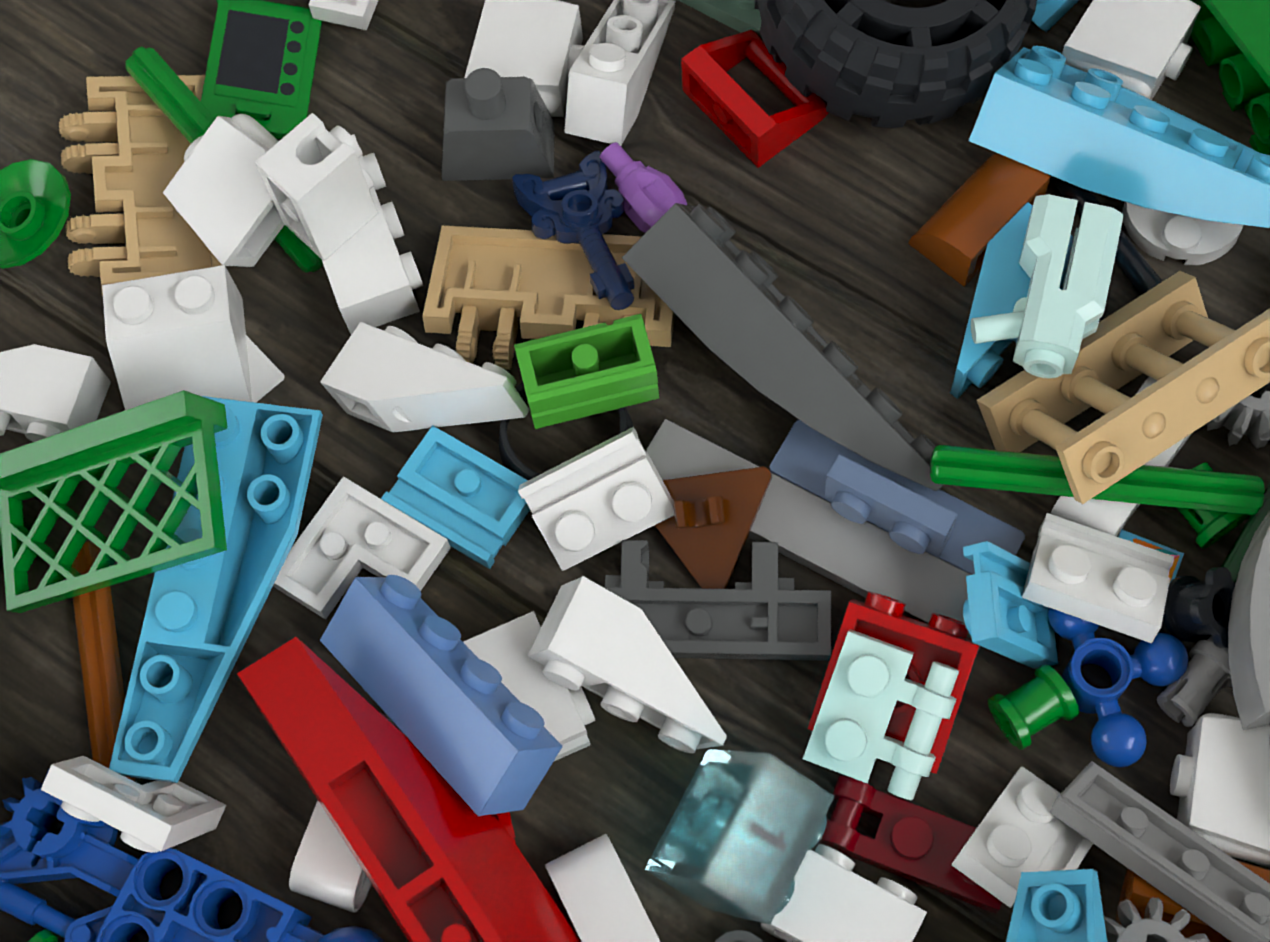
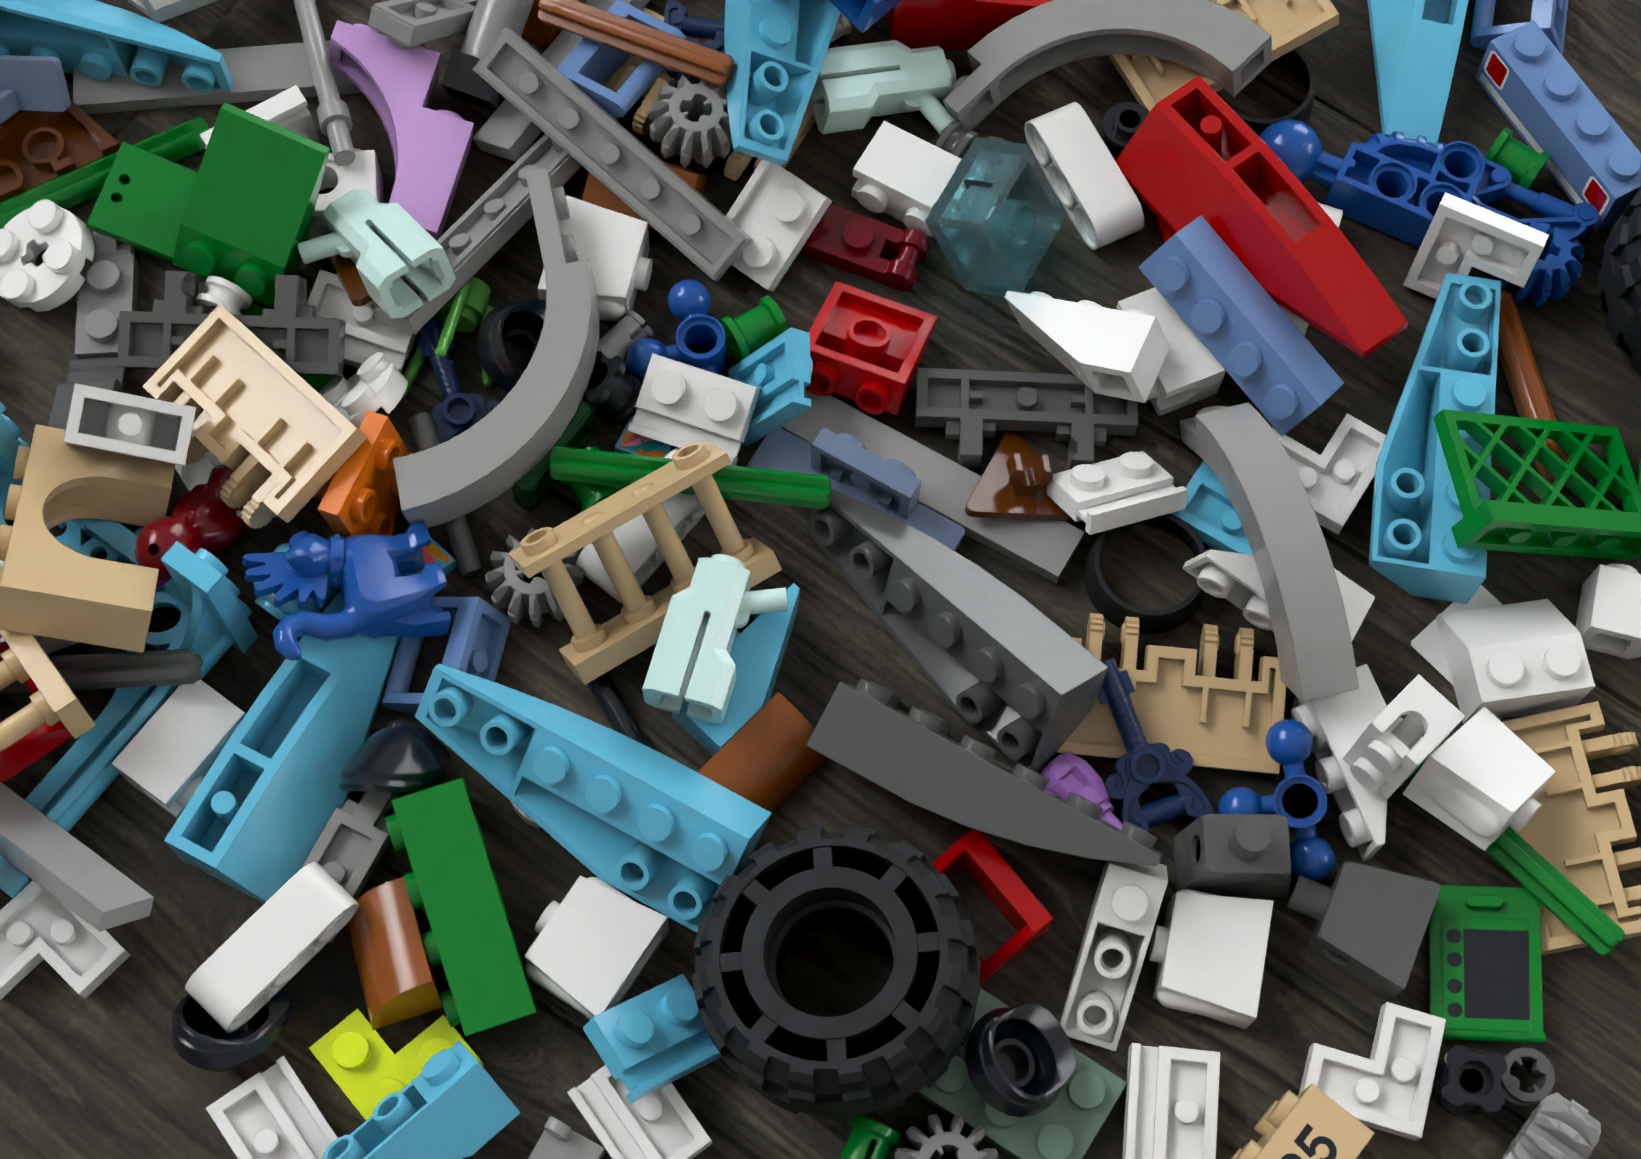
camera: 170 degrees right, 0 degrees up
bright green brick [514,314,659,429] -> none
light aqua plate [803,629,959,800] -> none
none -> dark grey wedge [806,678,1164,866]
none -> light grey arch [1179,402,1359,703]
none -> blue piece [1218,719,1335,882]
none -> dark grey torso [1285,862,1441,1001]

